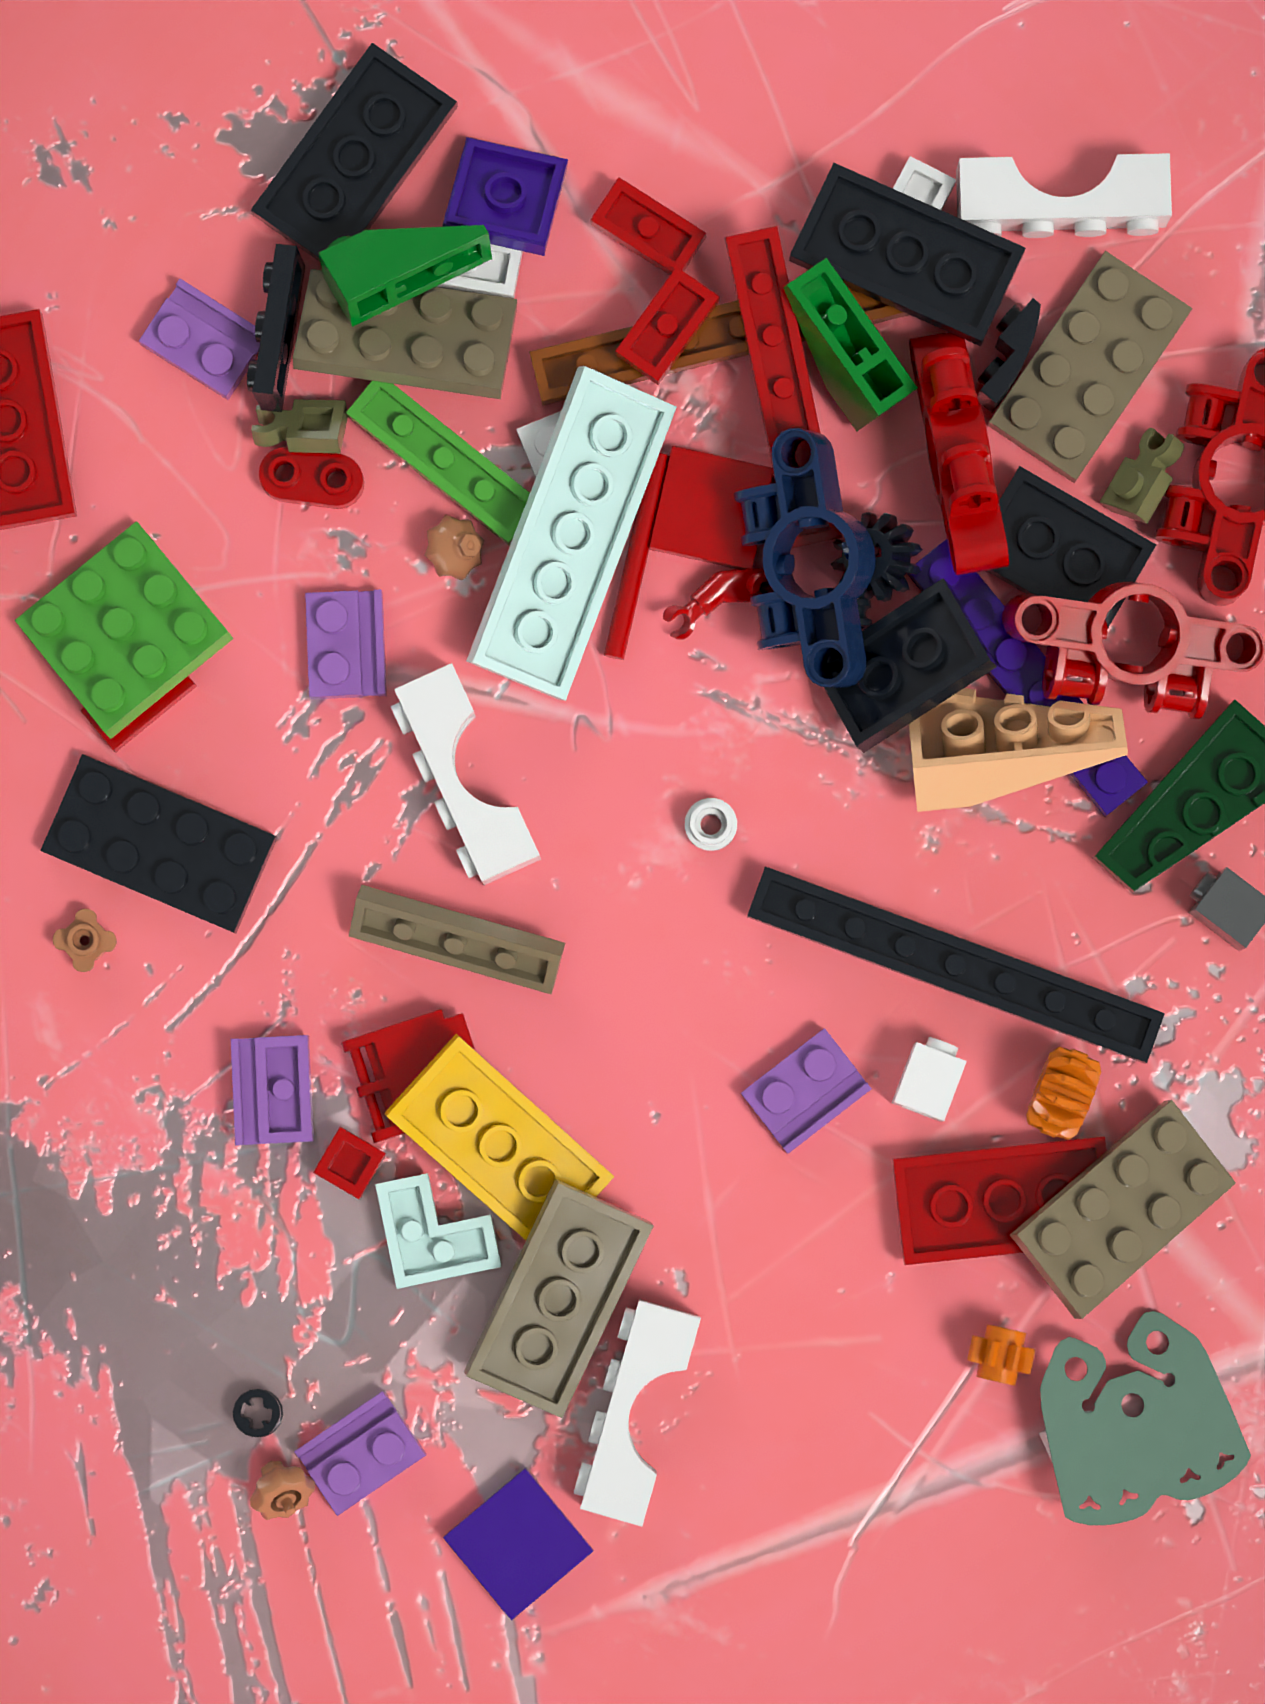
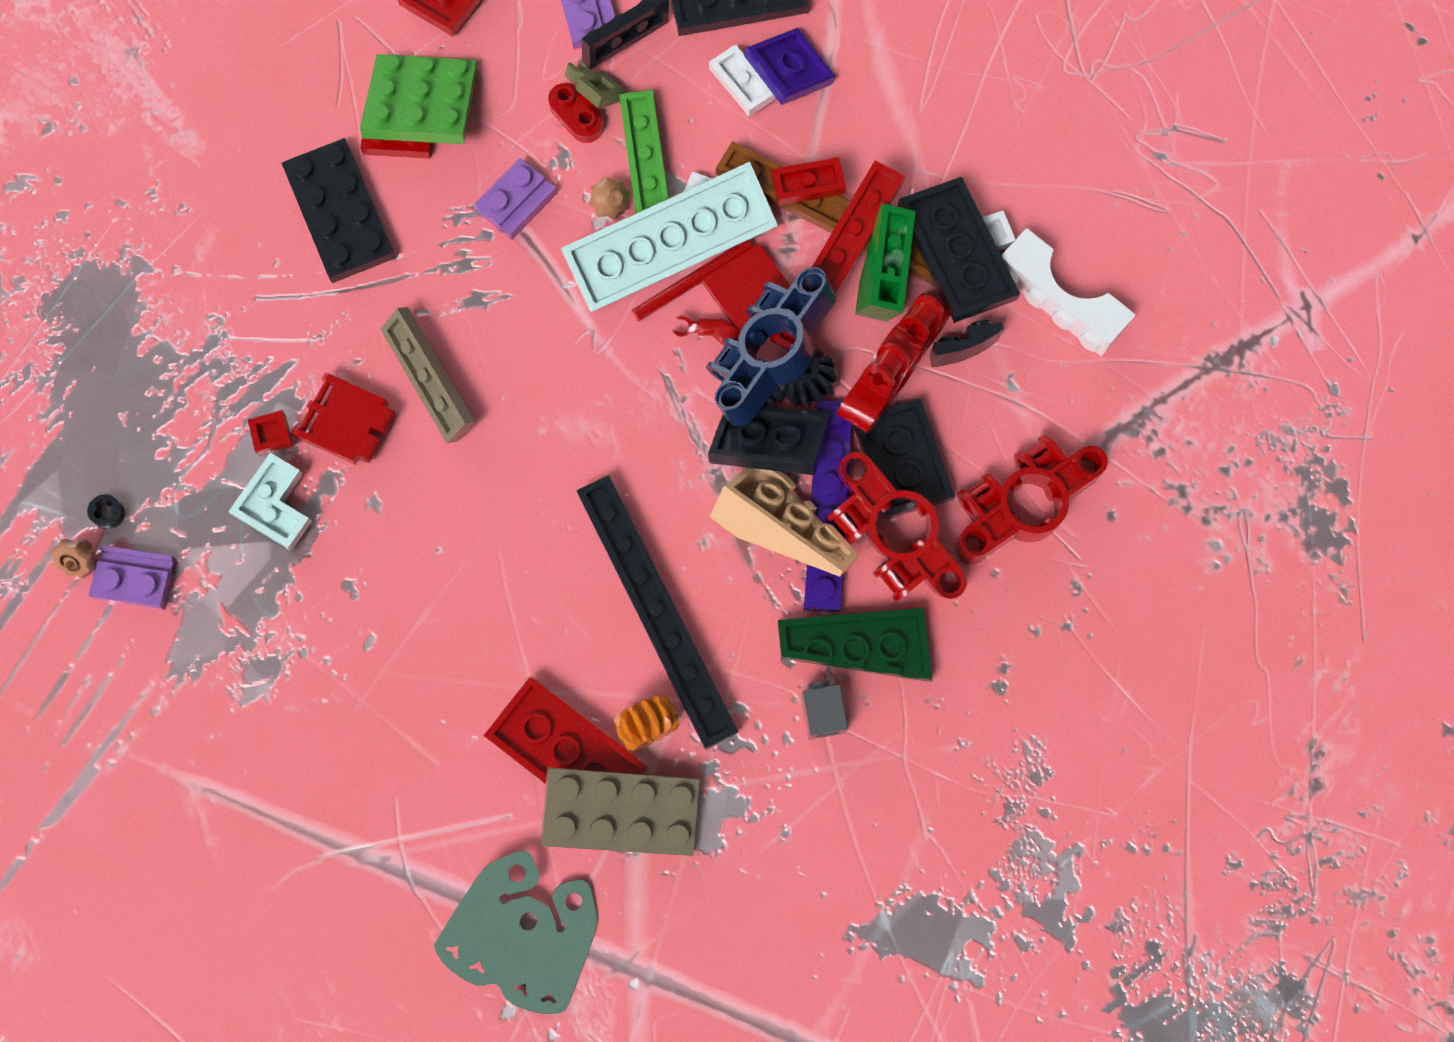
camera: 35 degrees right, 10 degrees down
nougat plate [53,909,117,972] -> none
medium lavender plate [231,1035,314,1145] -> none
dark tan plate [293,269,517,399] -> none
green slope [319,225,492,327] -> none
yellow plate [385,1034,614,1240] -> none
white arch [390,663,541,885] -> none
dark purple tile [443,1467,594,1621] -> none
dark tan plate [464,1179,654,1418] -> none
white arch [573,1299,701,1527] -> none
red plate [590,177,706,275] -> none
white plate [685,798,737,851] -> none
medium lavender plate [741,1028,872,1154] -> none
white brick [892,1037,967,1122] -> none
orange gear [967,1324,1036,1386] -> none
dark tan plate [988,251,1193,483] -> none
olive plate [1100,428,1184,524] -> none

